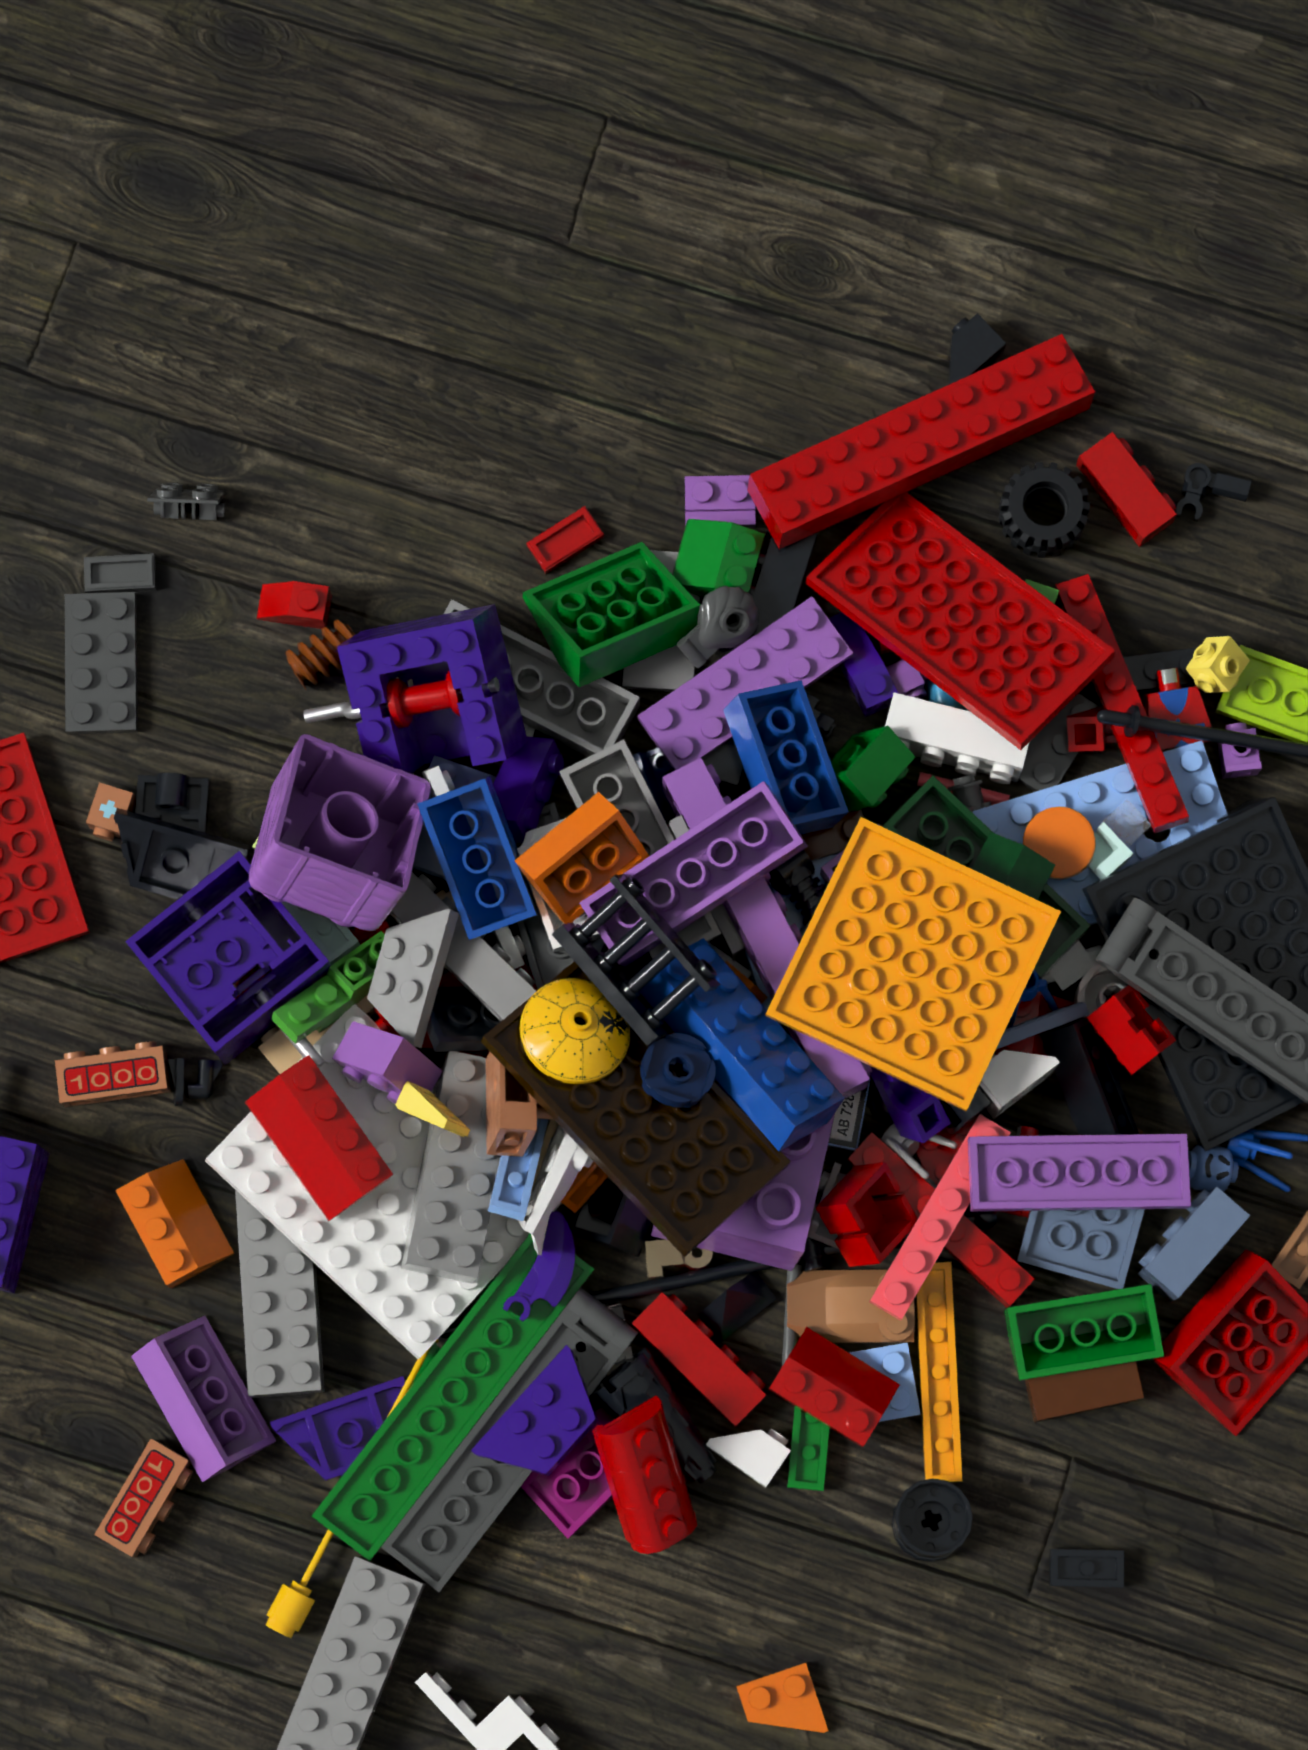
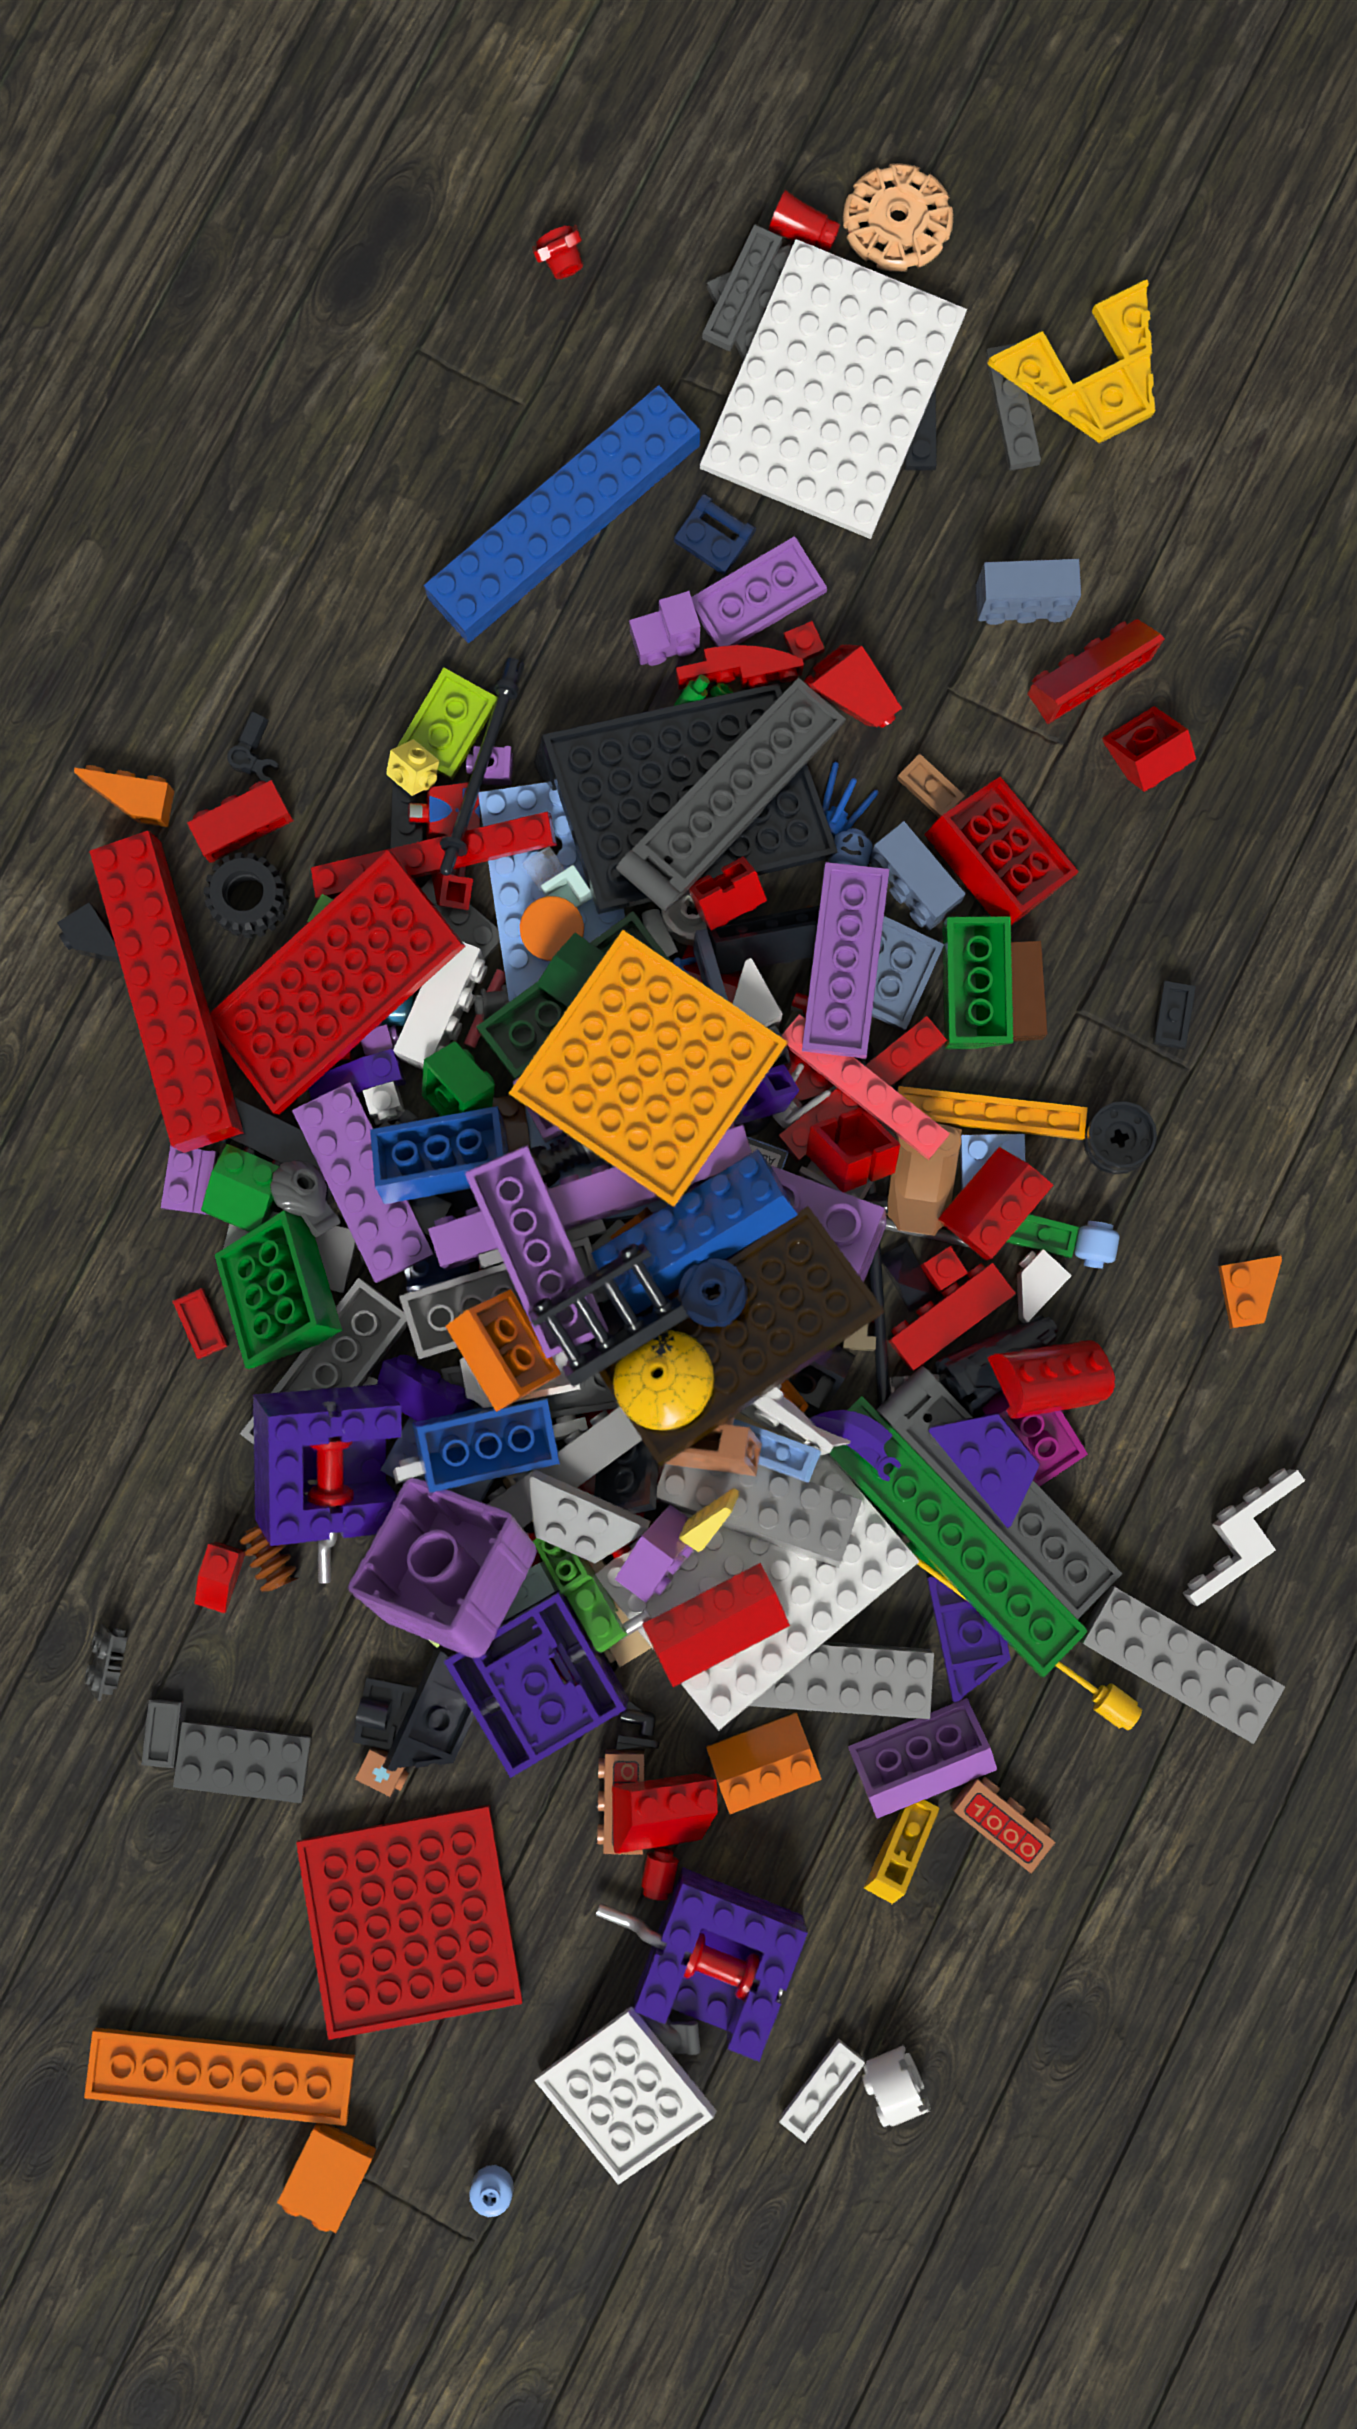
camera: 85 degrees left, 5 degrees up
none -> orange slope [74,765,175,827]
none -> white brick [362,1081,405,1126]
none -> red slope [612,1773,718,1854]
none -> red brick [641,1848,679,1901]
none -> yellow slope [864,1800,940,1904]
none -> red brick [920,1246,968,1292]
none -> light blue head [1075,1221,1120,1269]

